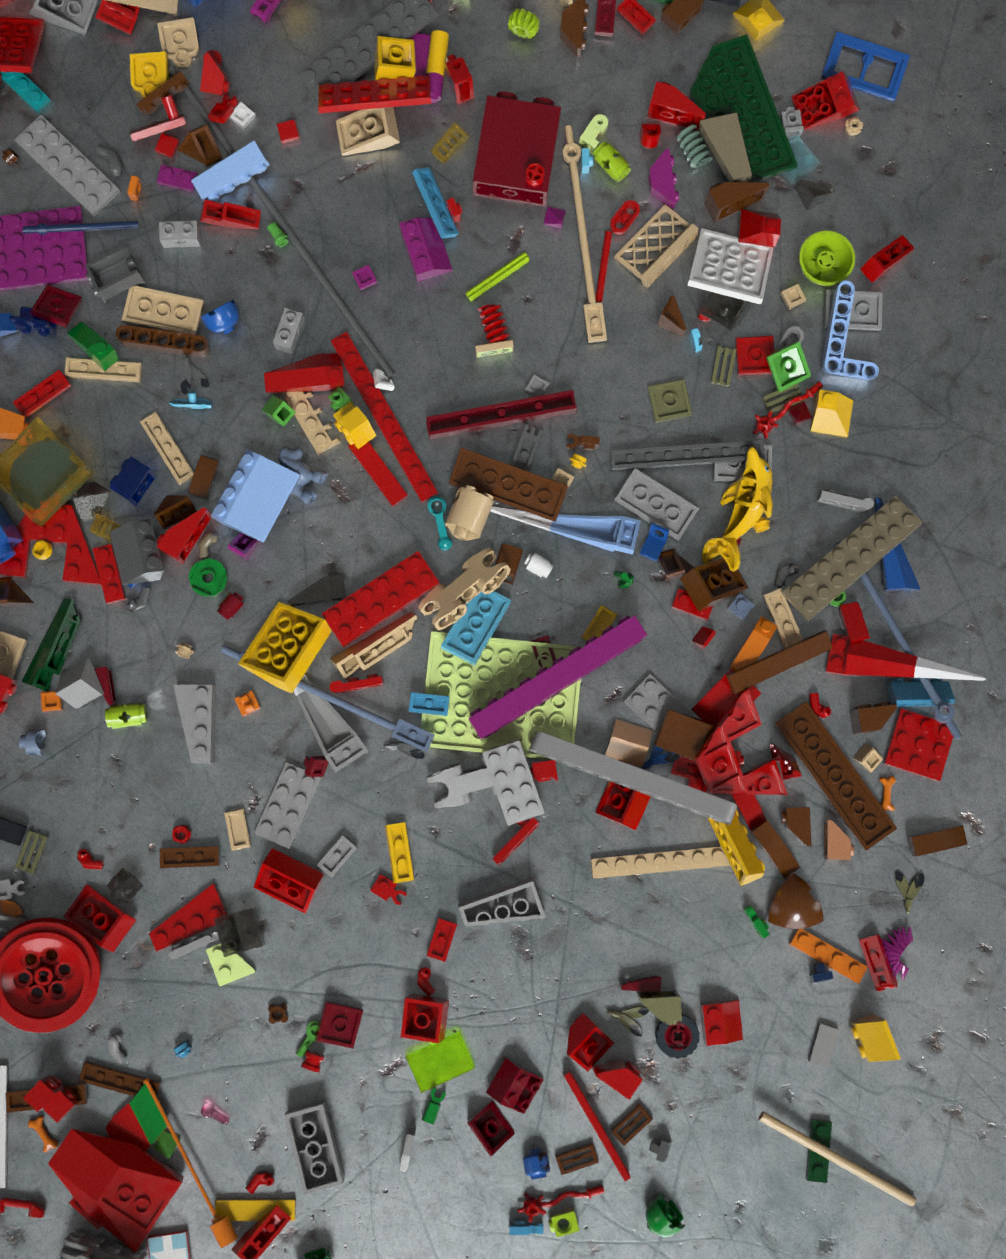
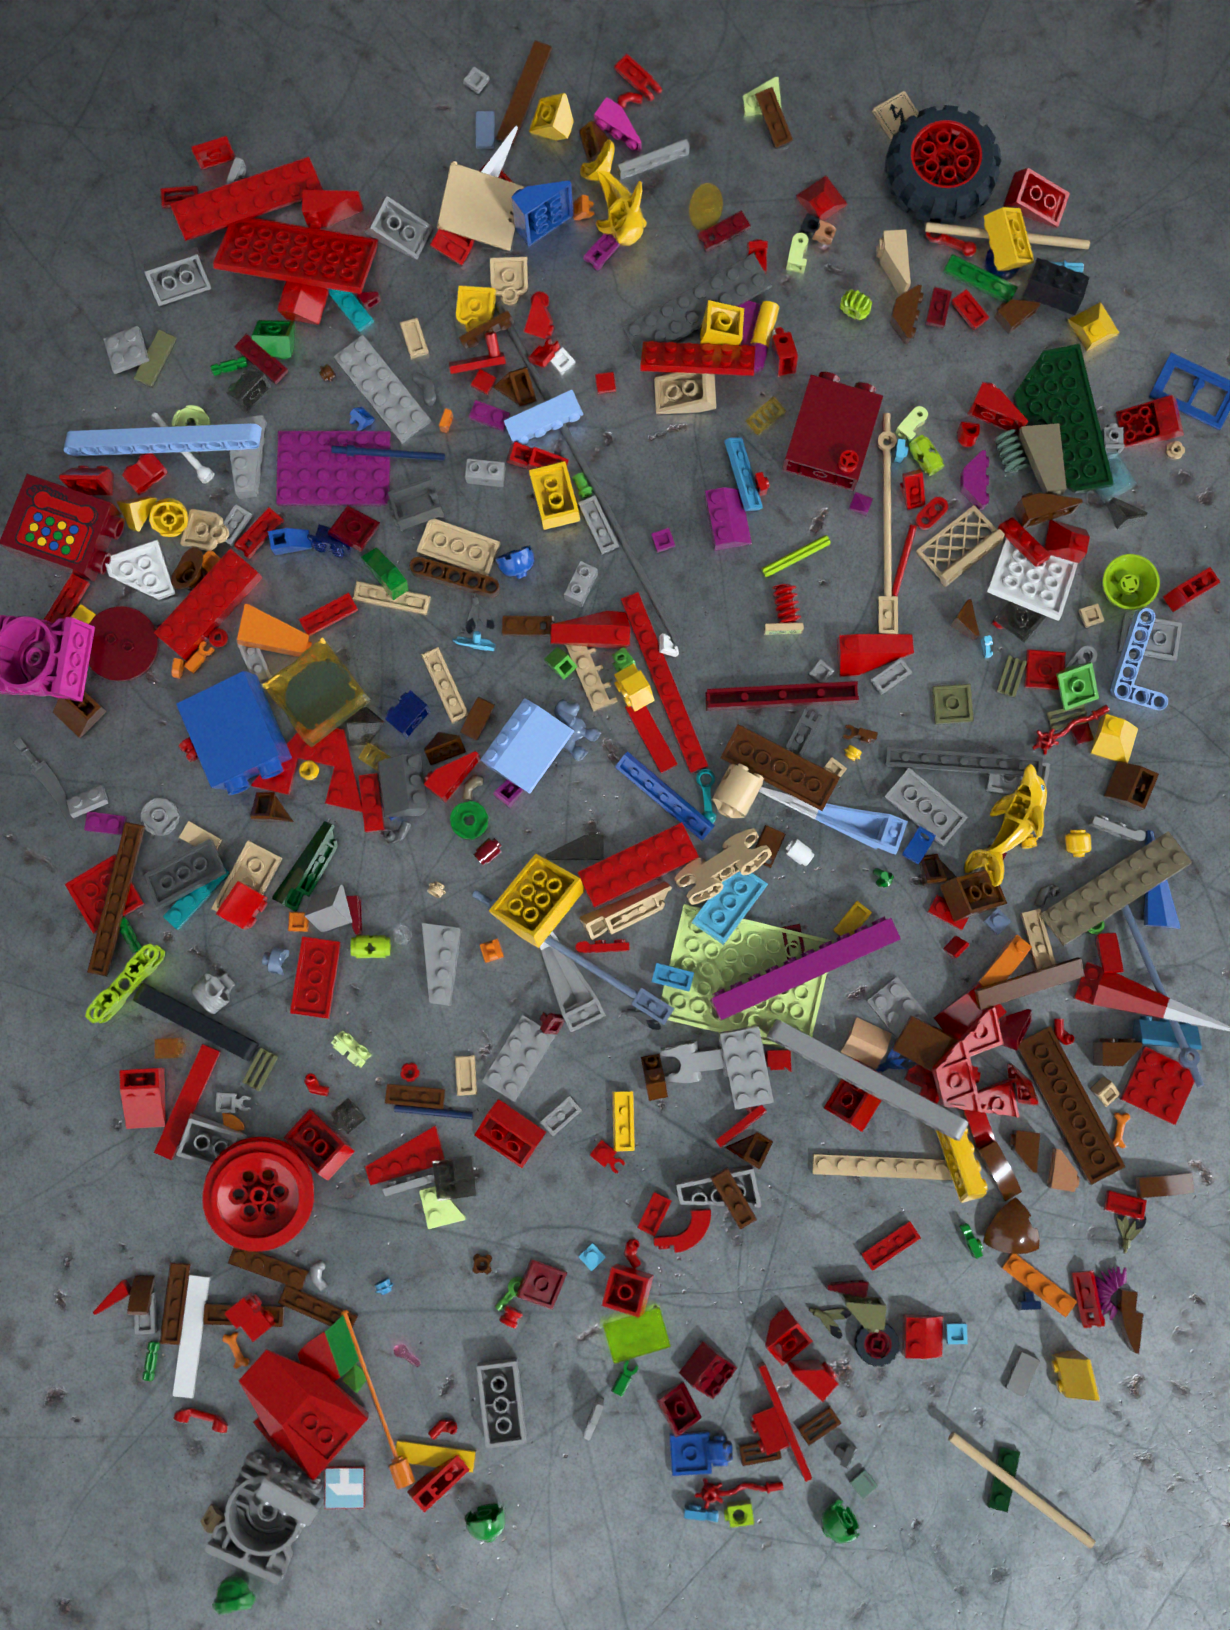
camera: 15 degrees right, 0 degrees up
none -> reddish brown plate [228,1247,309,1290]
none -> red plate [290,936,341,1019]
none -> yellowish green hinge [331,1030,372,1068]
none -> blue tile [349,407,375,431]
none -> dark red slope [356,291,381,311]
none -> dark blue bar [394,1105,473,1120]
none -> tan tile [400,318,429,359]
none -> reddish brown plate [502,616,556,637]
none -> yellow slope [529,462,580,530]
none -> light grey plate [578,496,619,555]
none -> medium azure plate [578,1242,606,1271]
none -> blue plate [615,751,715,841]
none -> reddish brown slope [641,1053,668,1101]
none -> red arch [653,1208,711,1253]
none -> blue plate [669,1431,712,1476]
none -> reddish brown tile [710,1167,757,1229]
none -> reddish brown slope [725,1131,773,1170]
none -> red brick [750,1407,790,1456]
none -> red wedge [837,634,914,677]
none -> sand green tile [849,1469,878,1499]
none -> red plate [860,1221,921,1271]
none -> light grey plate [870,658,912,695]
none -> red slope [900,469,926,510]
none -> medium azure plate [946,1323,968,1345]
none -> red plate [997,517,1051,567]
none -> dark red slope [999,1009,1032,1051]
none -> yellow head [1065,829,1091,857]
none -> reddish brown slope [1103,761,1159,812]
none -> red tile [1104,1190,1147,1220]
none -> reddish brown slope [1116,1288,1144,1354]

